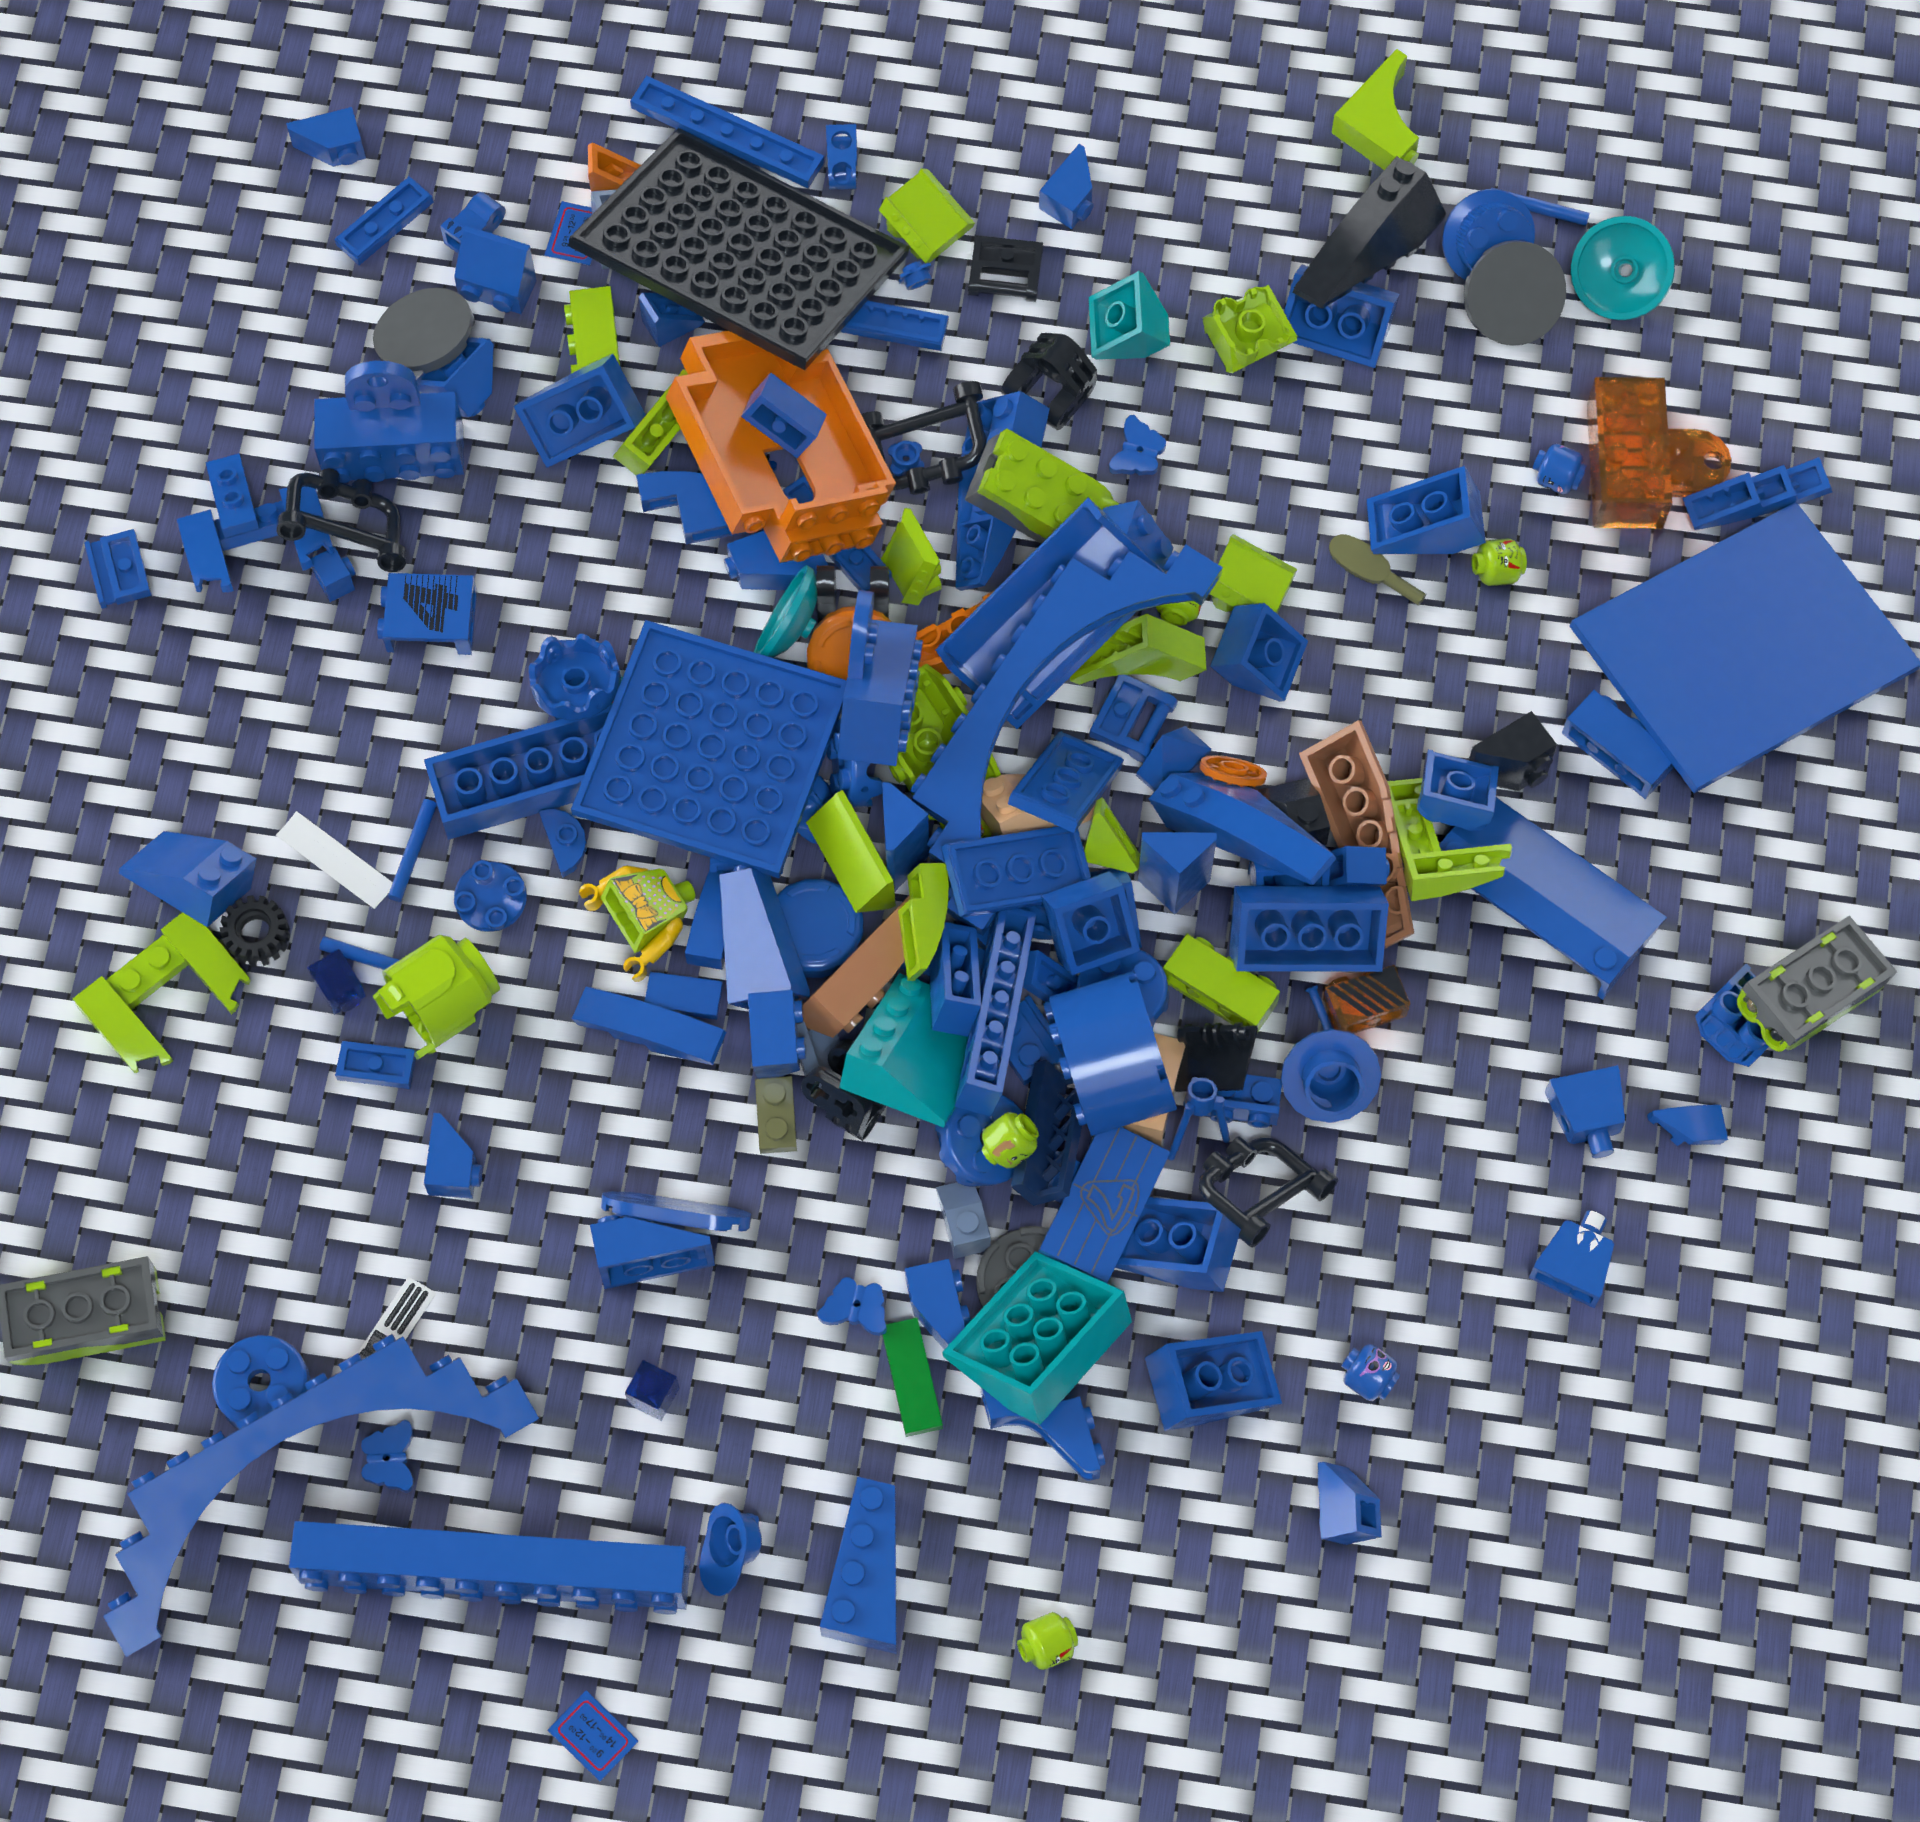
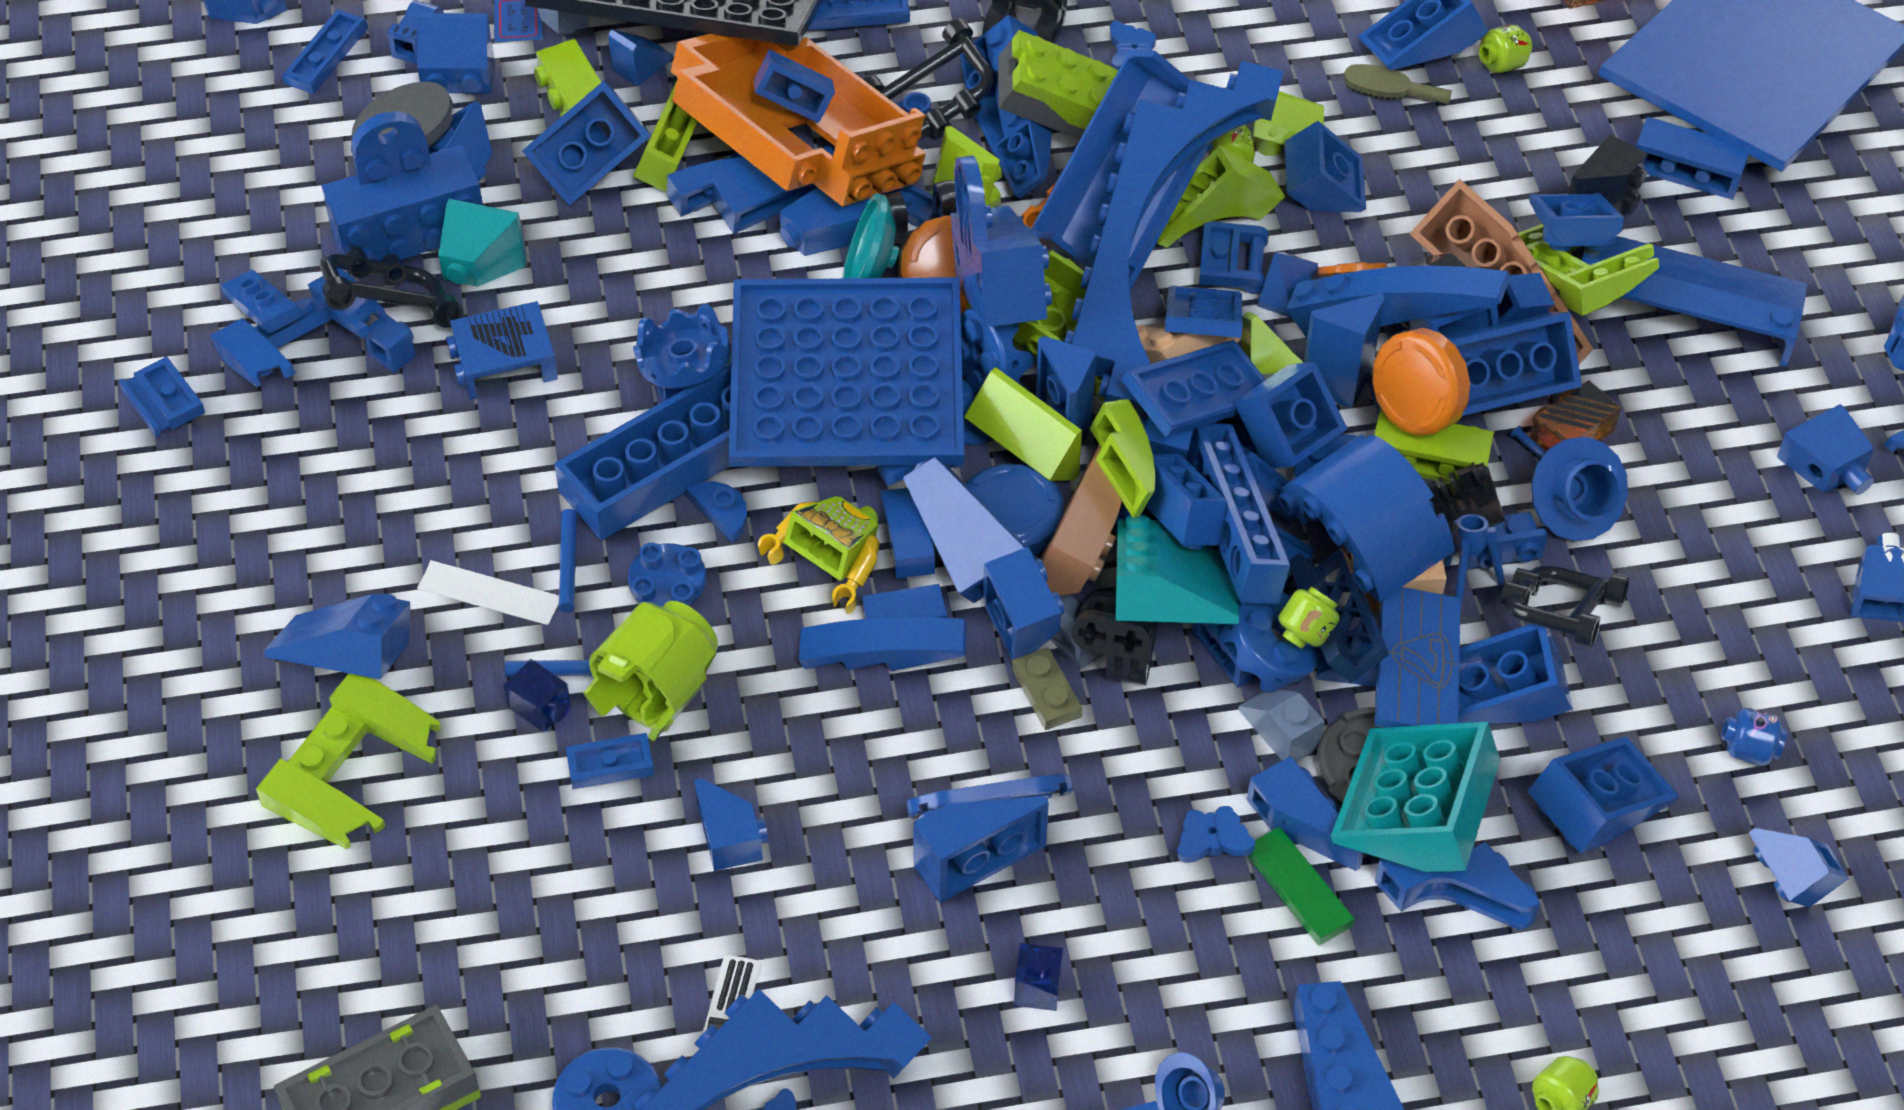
camera: 20 degrees left, 15 degrees down
black tyre [220,895,290,967] -> none
none -> teal slope [438,199,527,287]
none -> orange piece [1372,328,1470,436]

